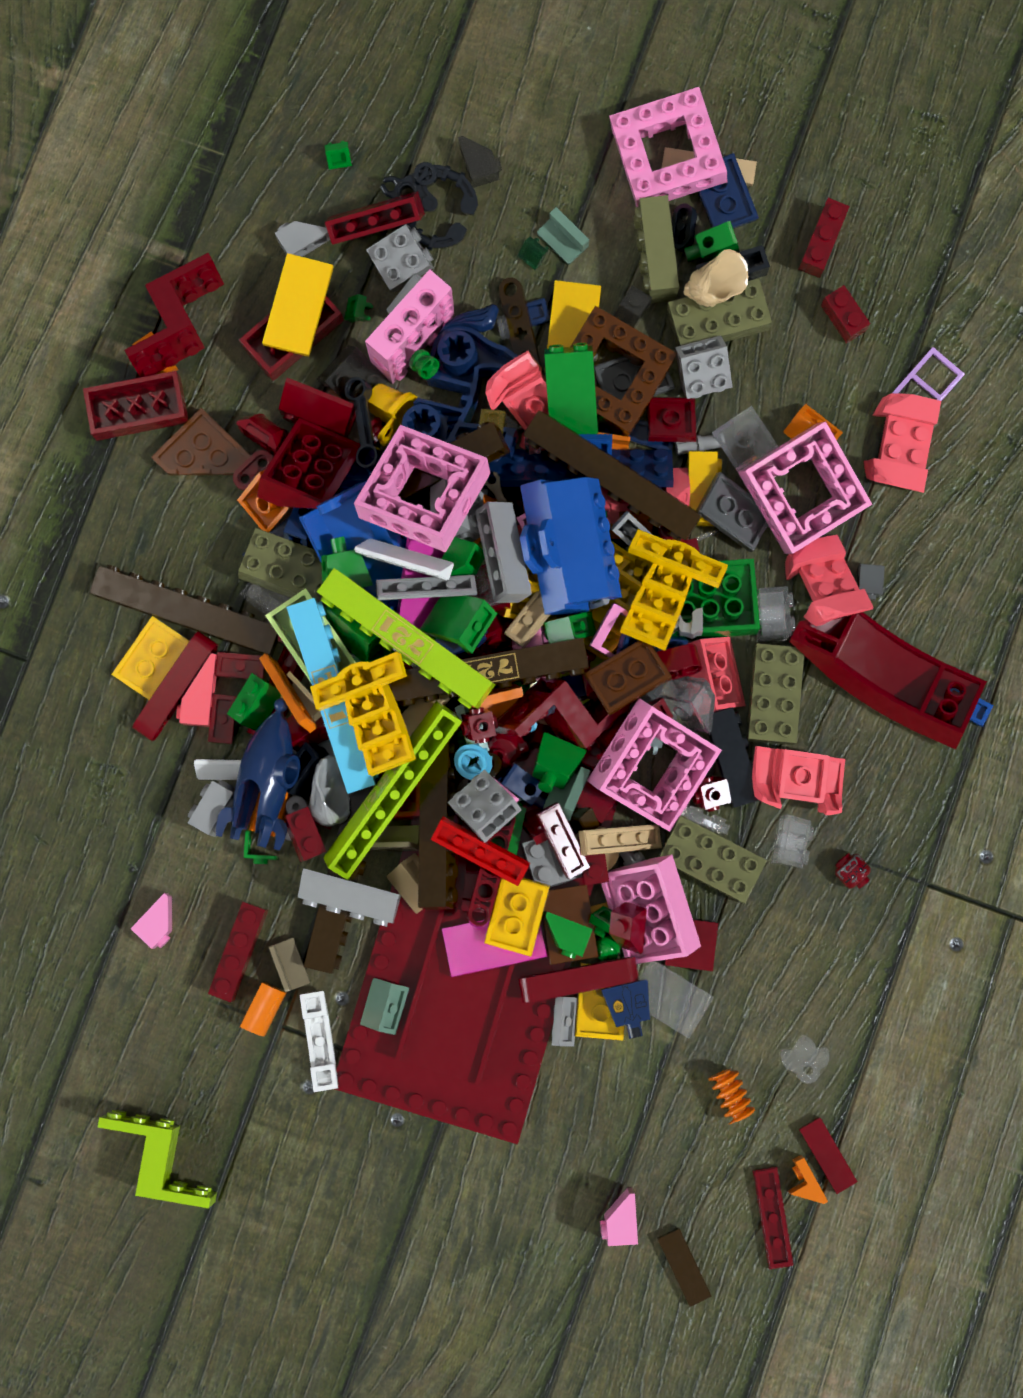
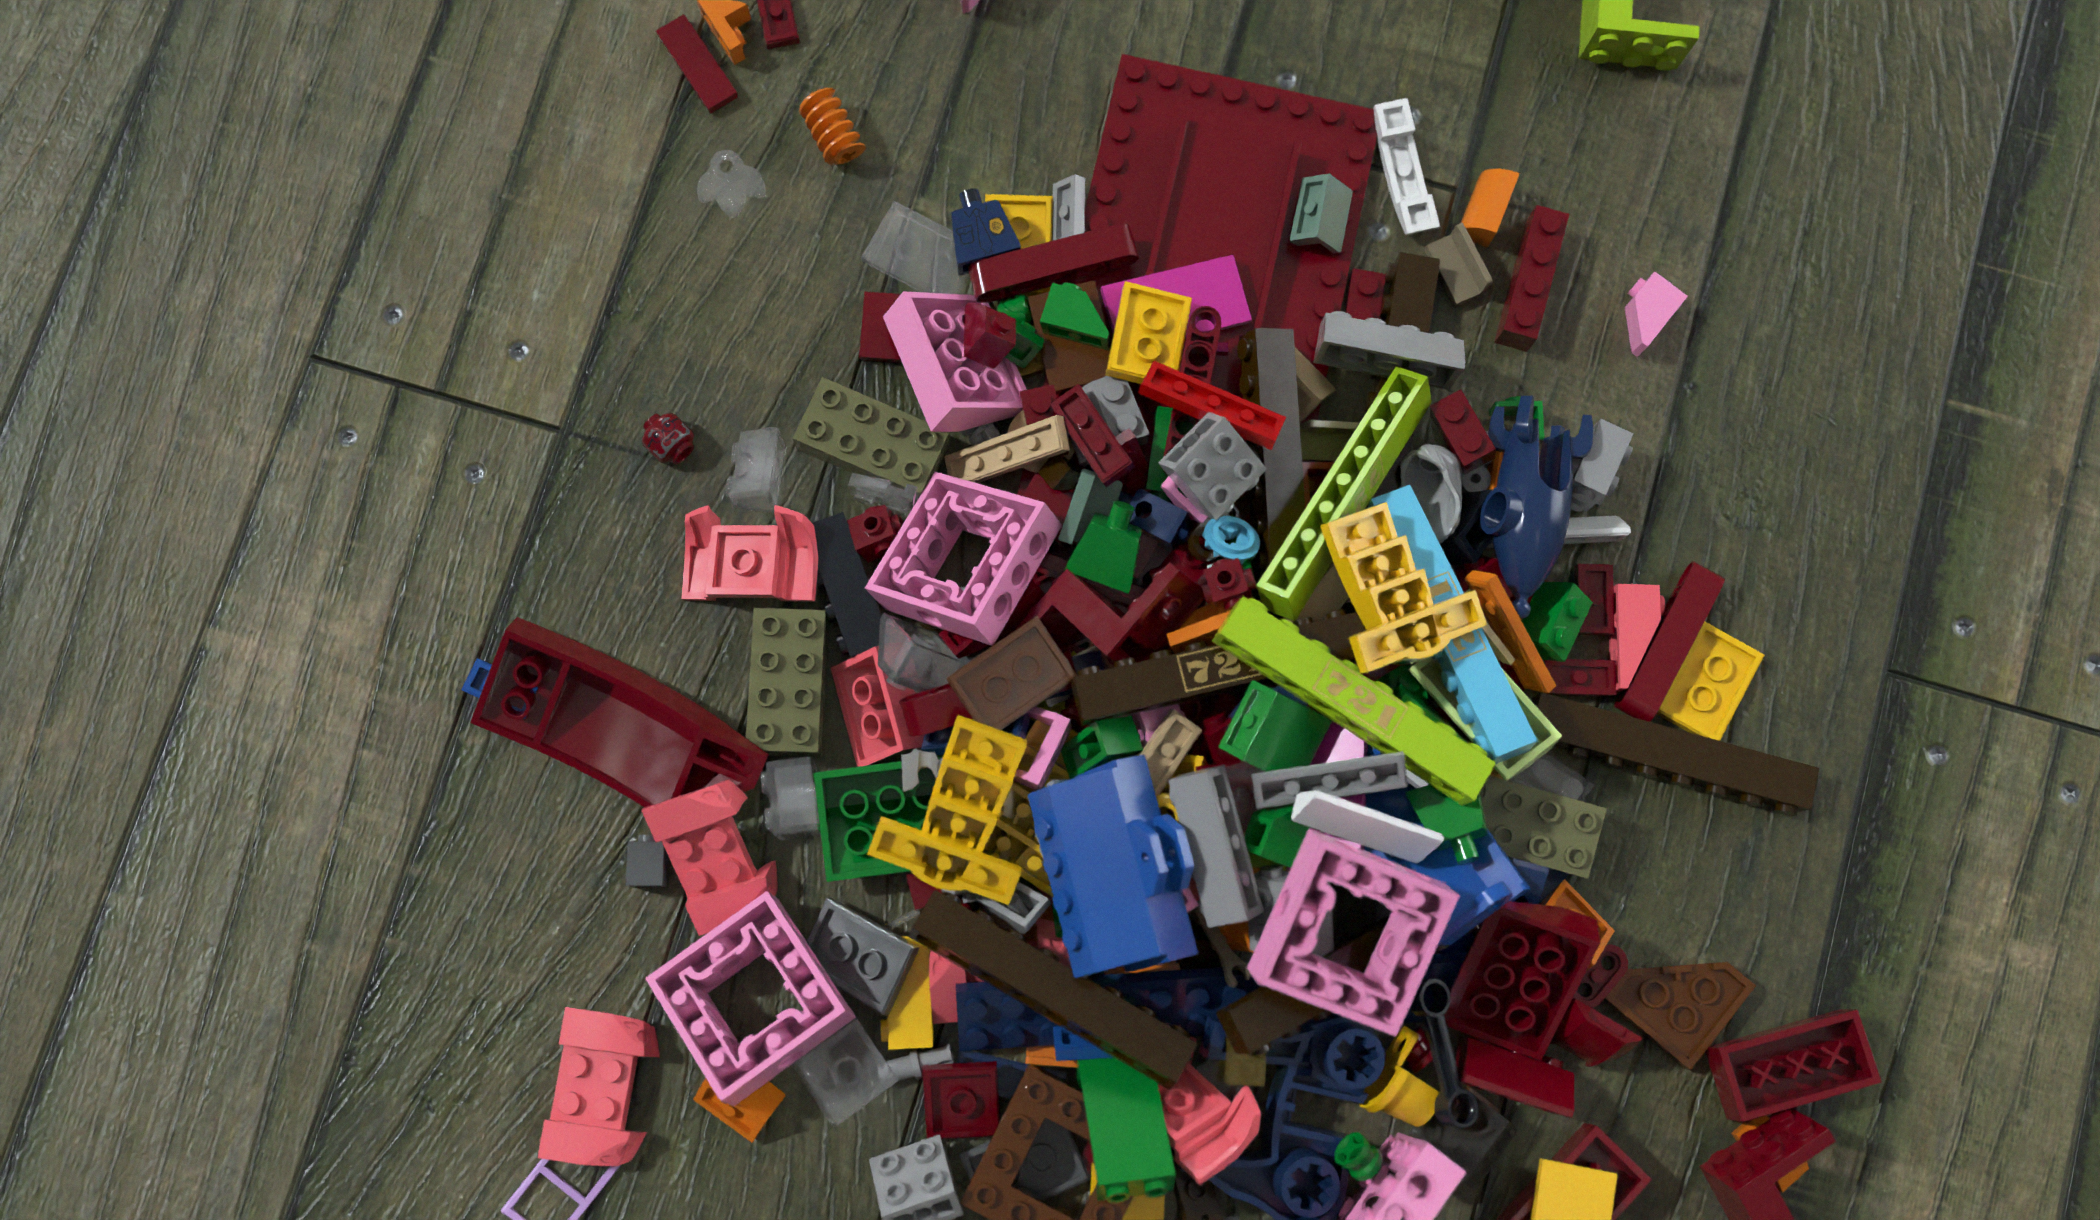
camera: 170 degrees right, 5 degrees down
none -> dark red plate [1345,268,1386,320]

